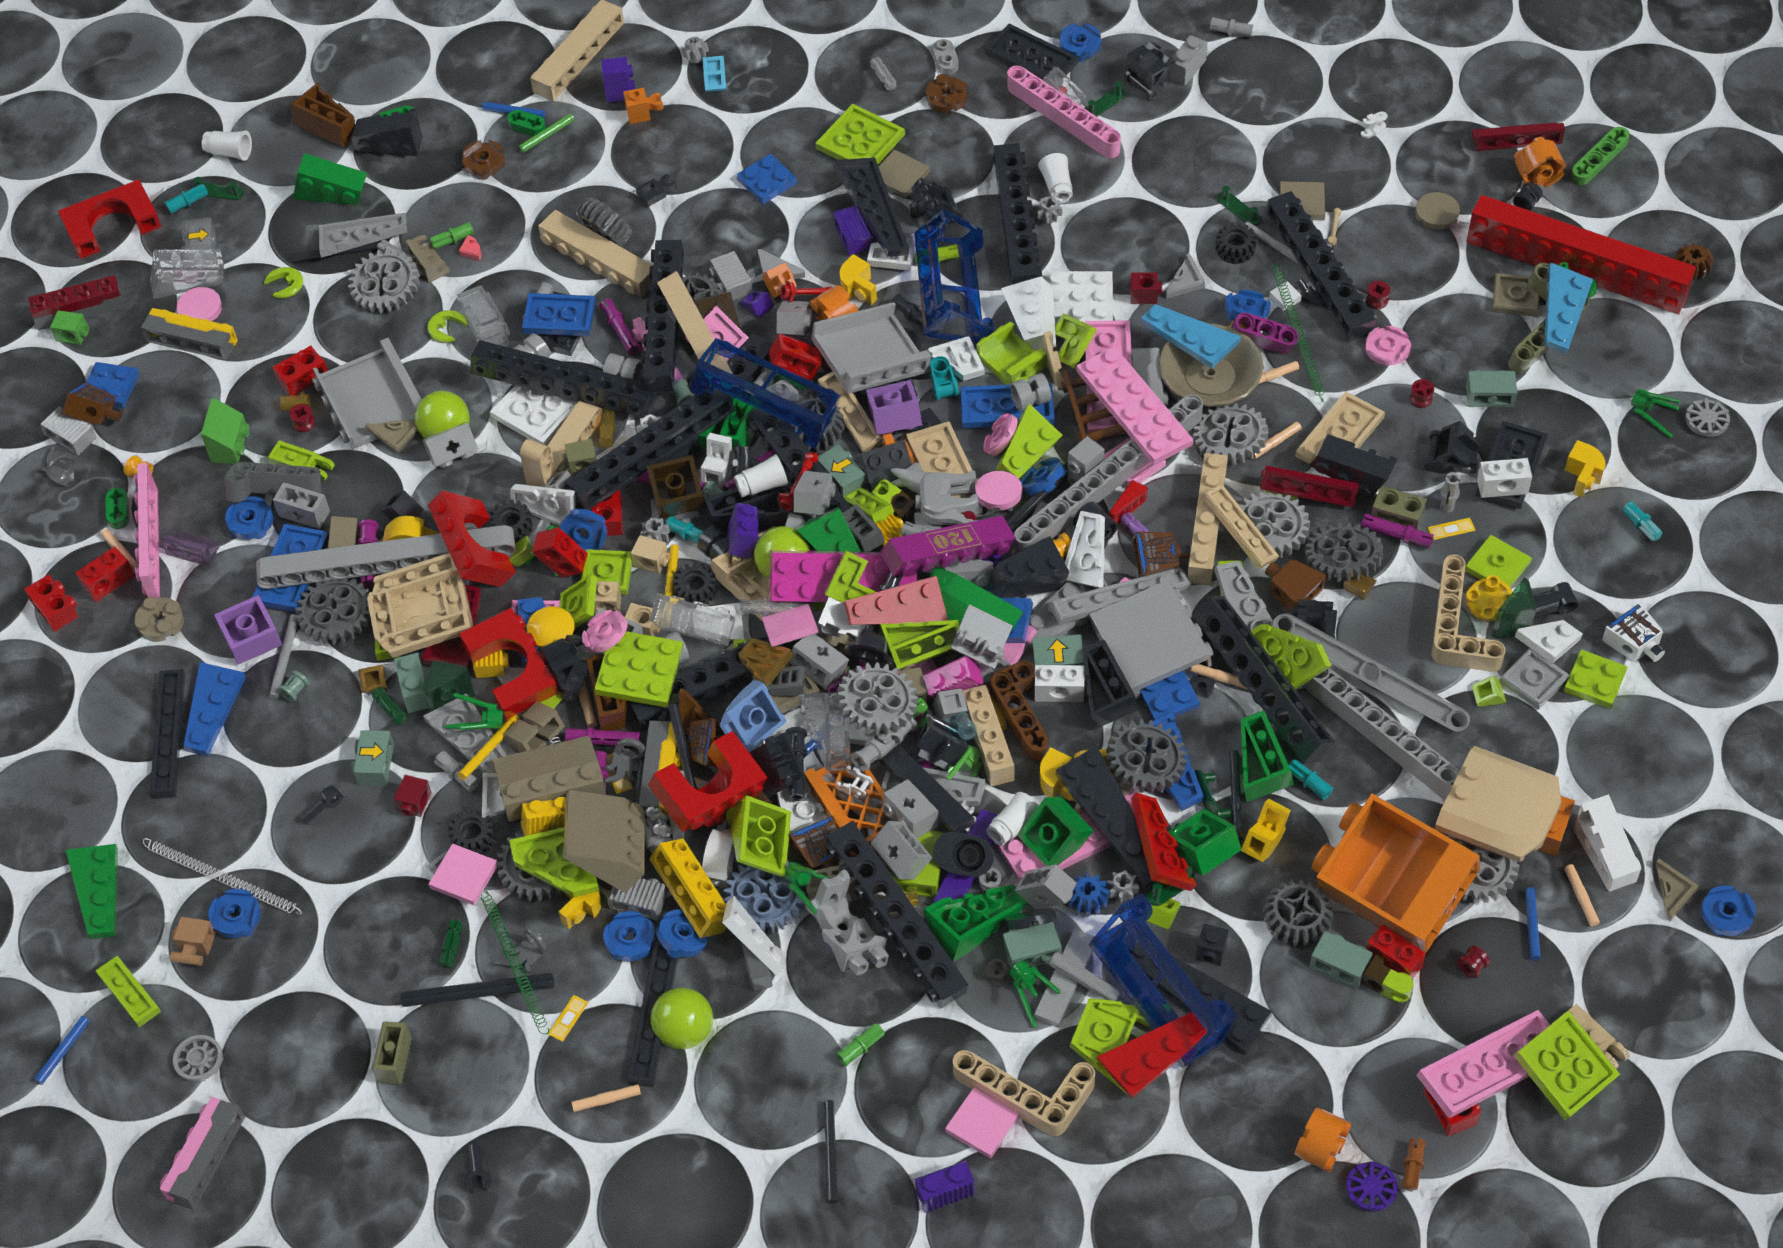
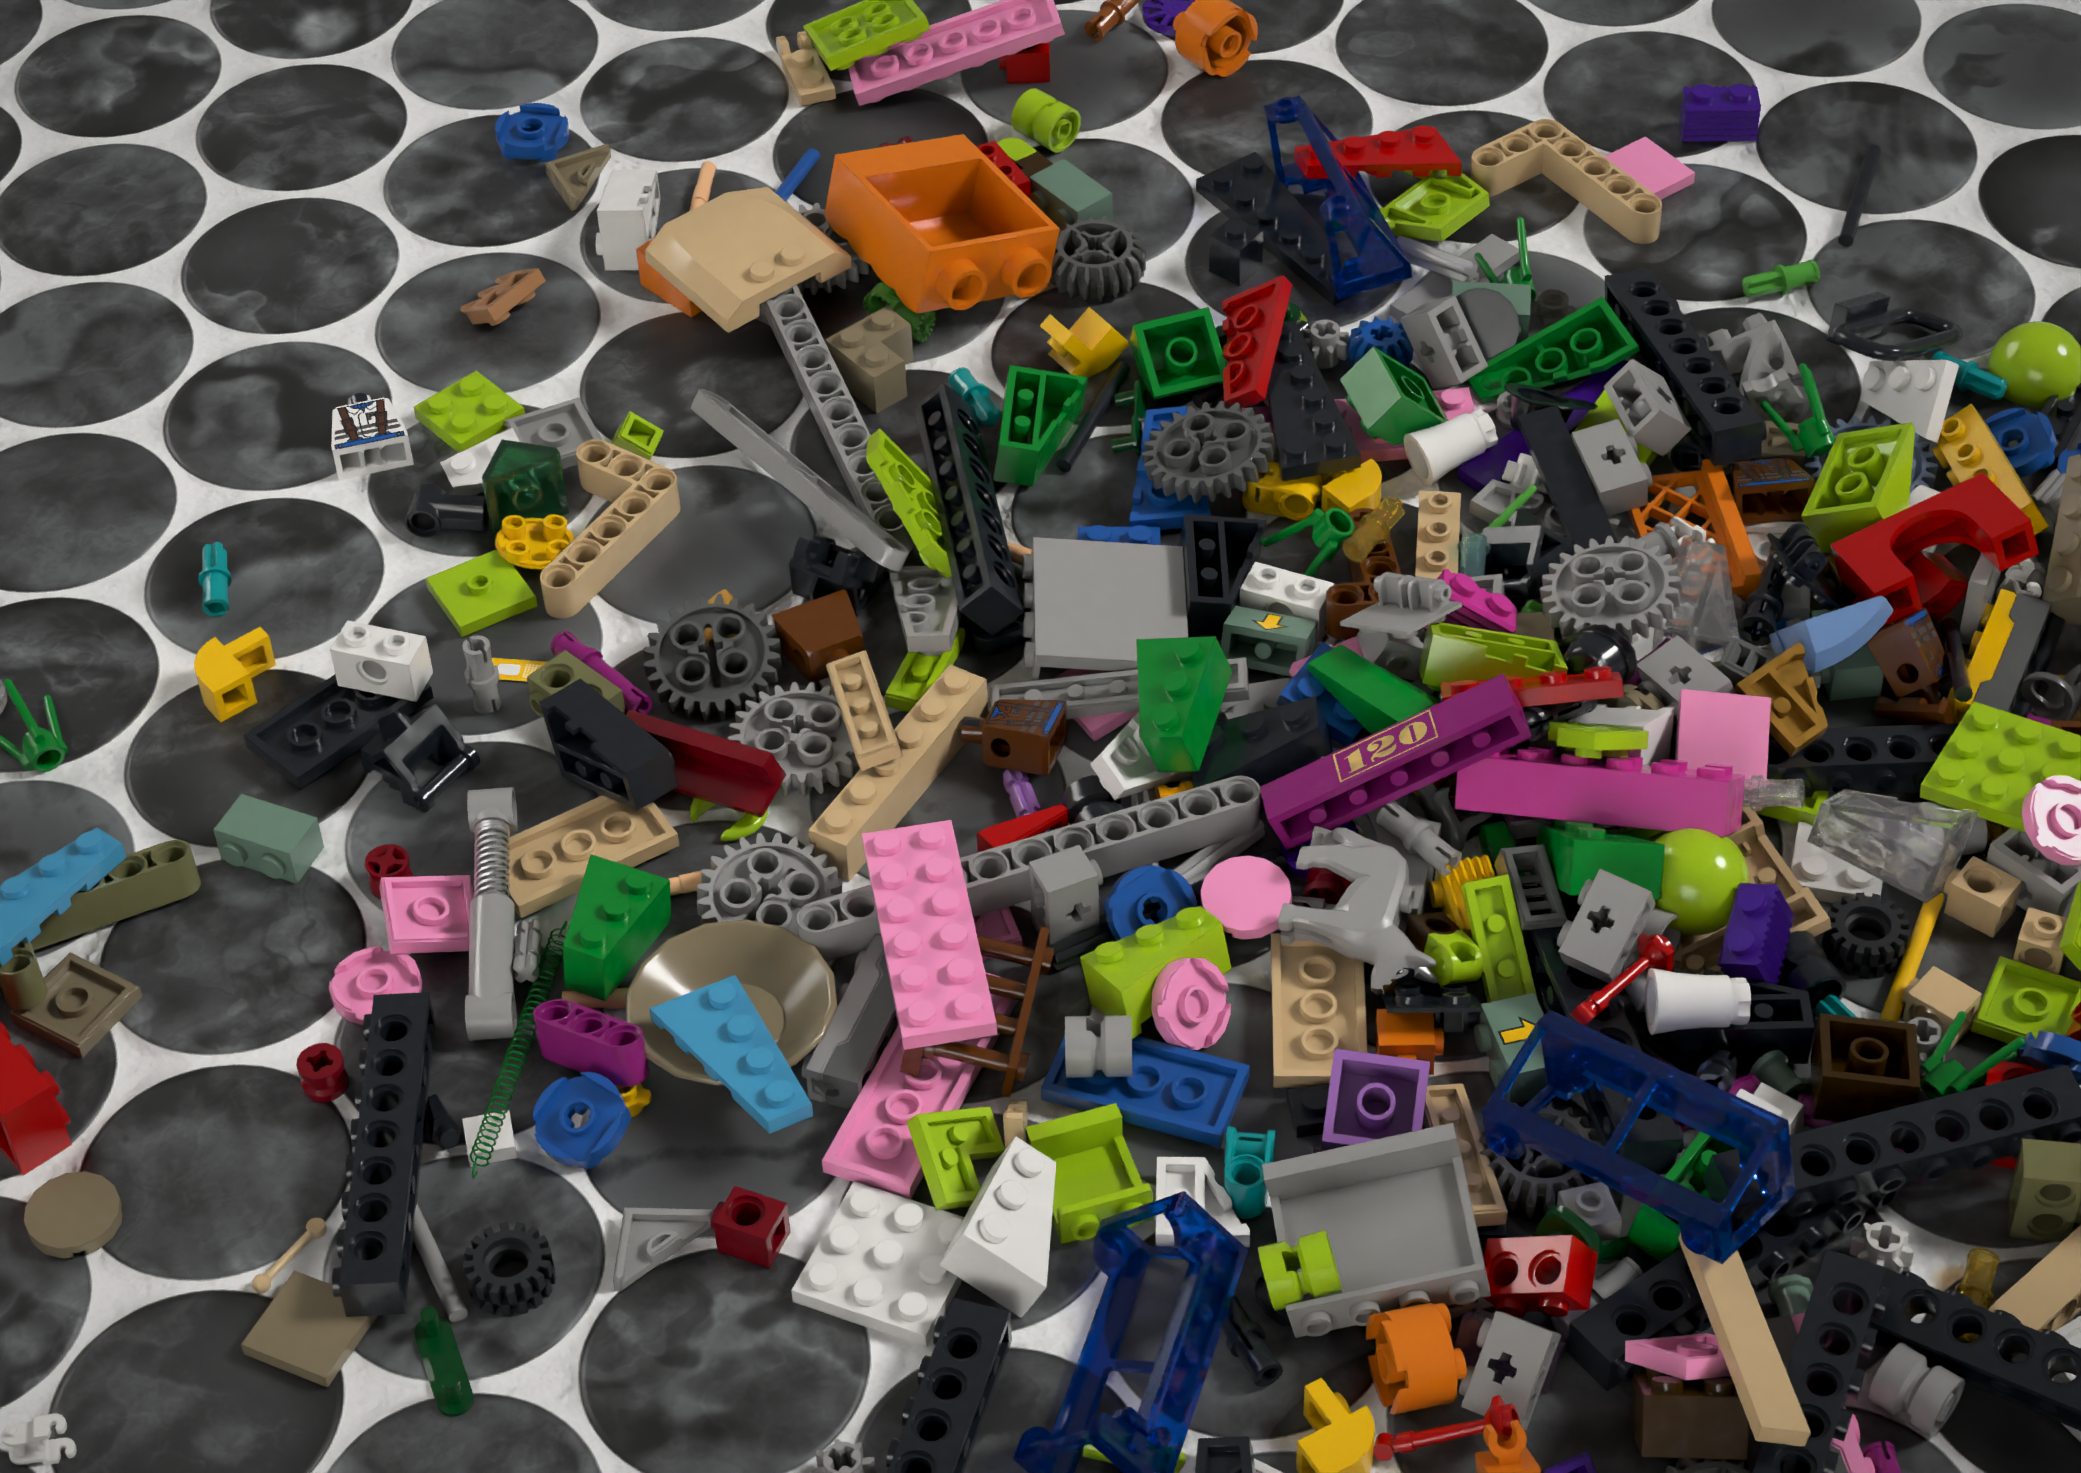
camera: 160 degrees left, 10 degrees down
none -> bright pink tile [379,875,474,954]
none -> medium nougat plate [460,268,546,326]
none -> light grey piece [465,787,517,1041]
none -> light grey axle [513,919,543,983]
none -> green wedge [563,854,671,1001]
none -> dark tan brick [825,306,914,414]
none -> lime wheel [1011,88,1081,153]
none -> green wedge [1136,636,1232,772]
none -> lime wheel [1258,1229,1343,1311]
none -> green plant [1262,508,1355,577]
none -> clear yellow axle [1343,497,1405,562]
none -> black bar [1826,292,1963,361]
none -> green plant [1920,1011,2025,1099]
none -> teal axle [1931,350,2008,400]

